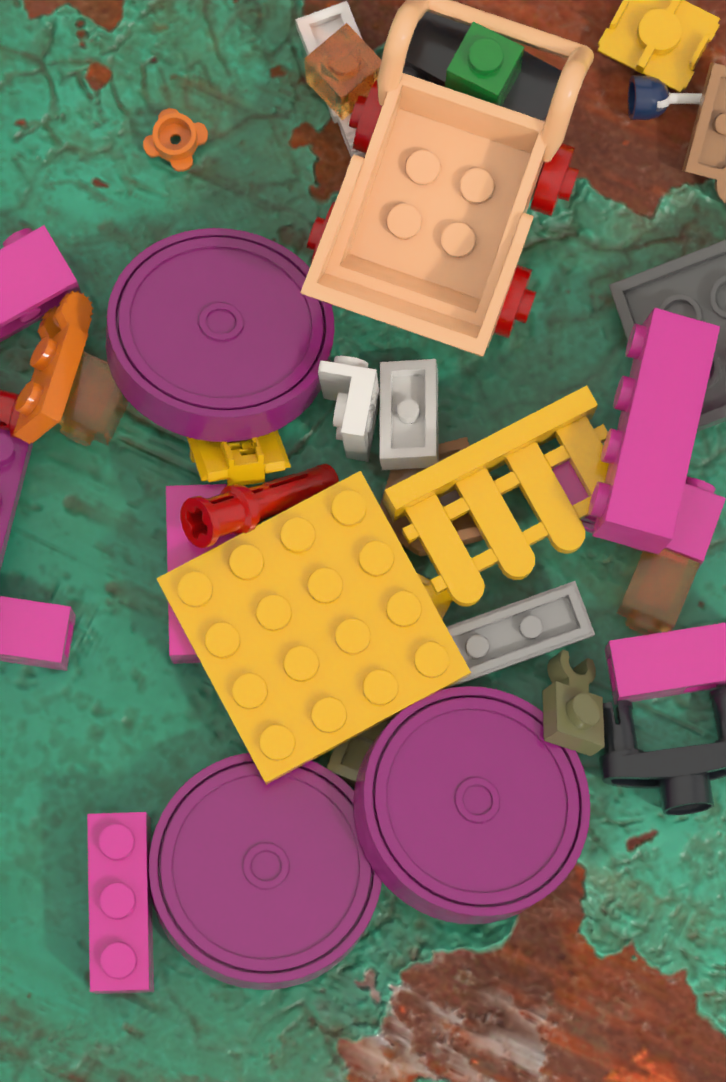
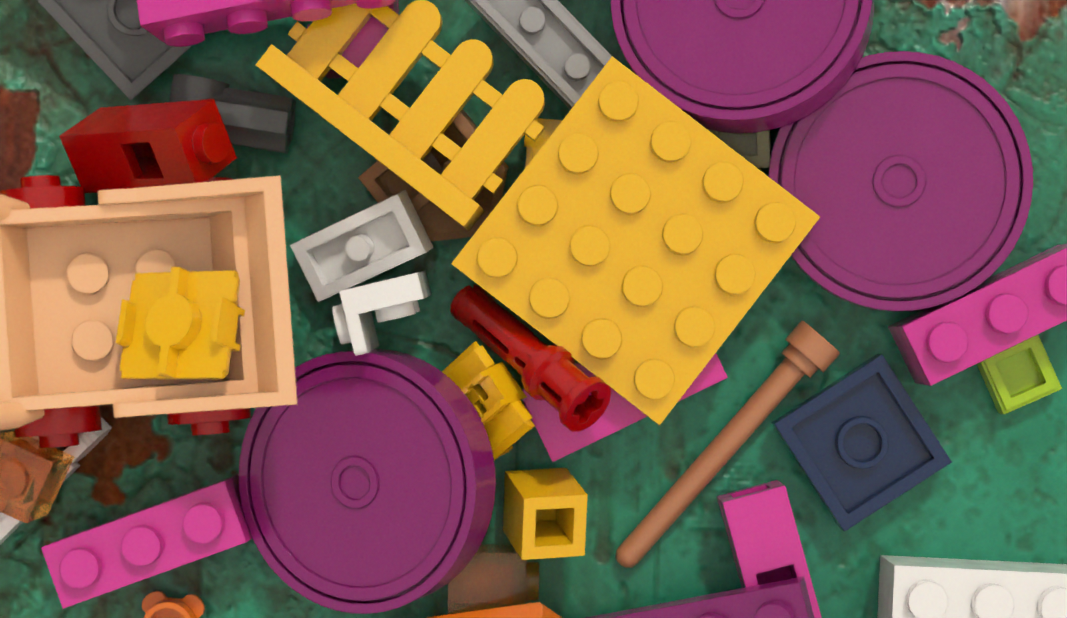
camera: 110 degrees left, 10 degrees up
none -> dark pink brick [41,475,252,609]
none -> red brick [59,99,237,193]
none -> yellow piece [116,267,245,379]
none -> dark grey piece [169,74,296,154]
none -> yellow brick [503,468,588,560]
none -> nougat piece [615,320,840,568]
none -> dark blue plate [771,354,952,532]
none -> lime tile [977,335,1062,415]

